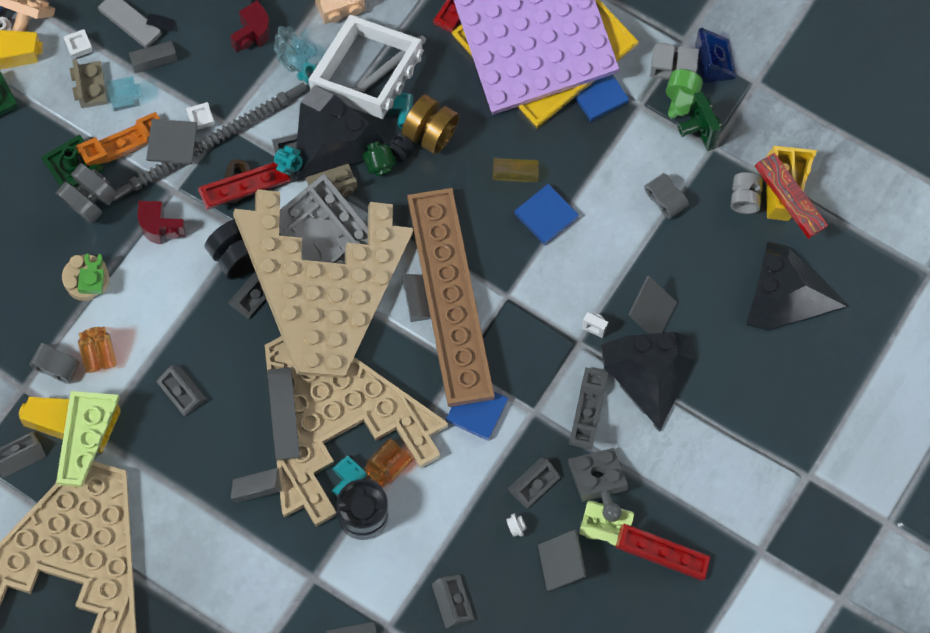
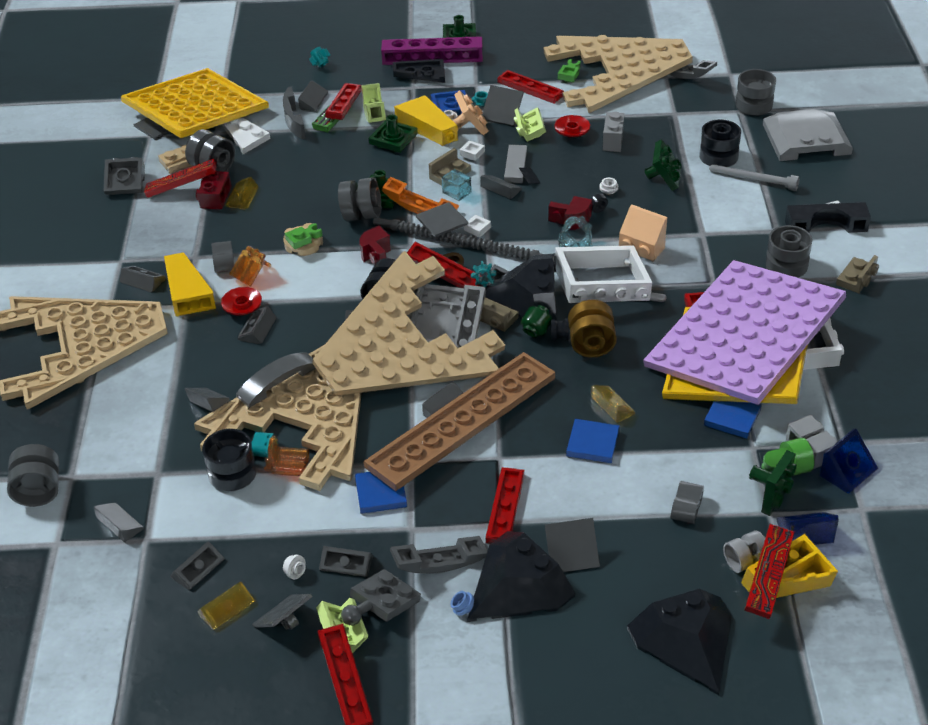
camera: 60 degrees right, 25 degrees down
yellowish green wing [56,391,120,487] -> none
white plate [582,312,608,338] -> none
none -> clear yellow slope [198,582,255,630]
none -> red dish [221,287,262,315]
none -> medium blue plate [450,591,474,616]
none -> red tile [486,467,525,544]
none -> clear blue slope [776,512,839,545]

